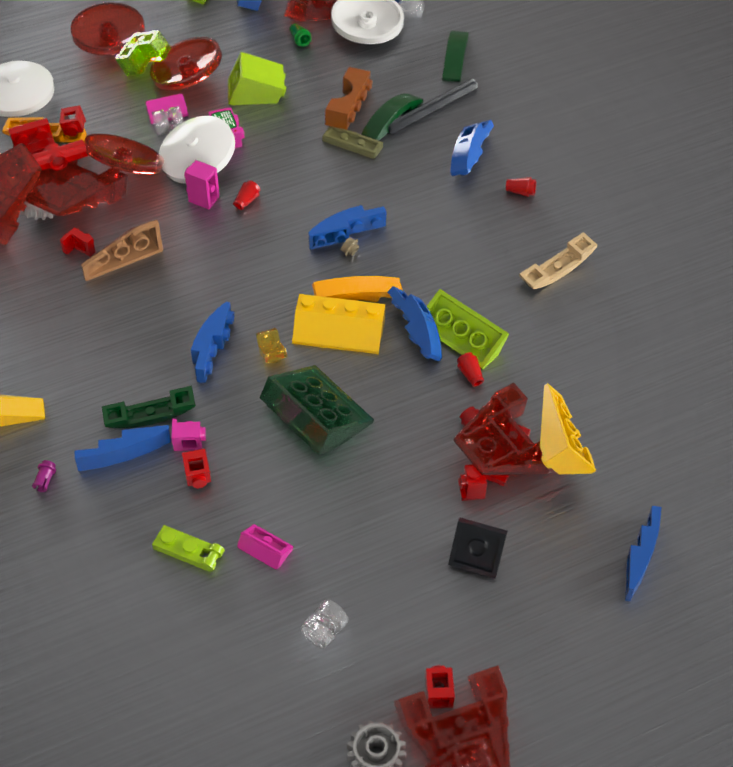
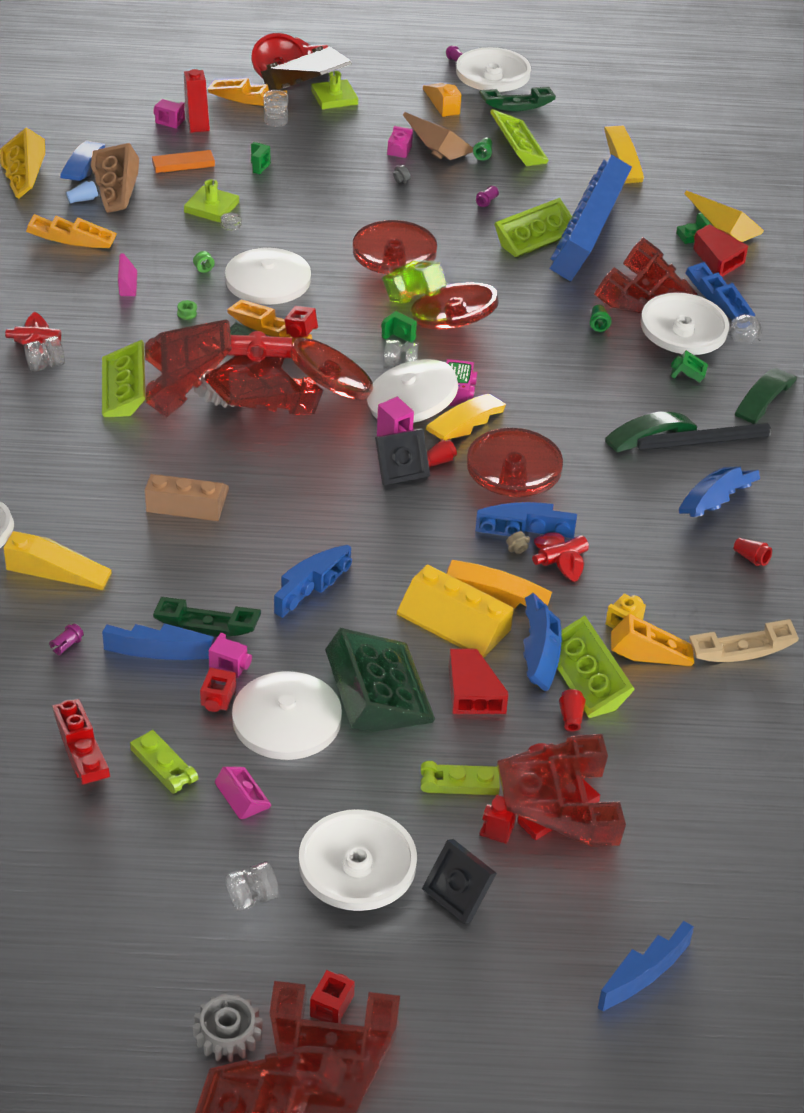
camera: 25 degrees right, 10 degrees down
red bracket [8,118,55,159] -> none
red bracket [60,227,96,257] -> none
medium nougat wedge [81,220,163,281] -> none
dark pink slope [145,94,189,124] -> none
lime slope [227,52,286,105] -> none
clear yellow bracket [256,328,287,363] -> none
olive tile [322,126,383,159] -> none
dark orange arch [325,67,373,130] -> none
yellow wedge [540,383,596,474] -> none
none -> red slope [52,699,110,785]
none -> medium nougat slope [145,474,229,521]
none -> white dish [232,671,342,760]
none -> white dish [299,809,417,911]
none -> black tile [375,428,430,485]
none -> green bracket [381,311,417,343]
none -> lime plate [421,761,500,795]
none -> yellow slope [425,394,506,440]
none -> red slope [449,649,508,714]
none -> clear red dish [467,428,563,497]
none -> red plant [532,533,589,583]
none -> yellow brick [605,593,646,629]
none -> light orange slope [611,614,694,666]
none -> green bracket [670,350,708,383]

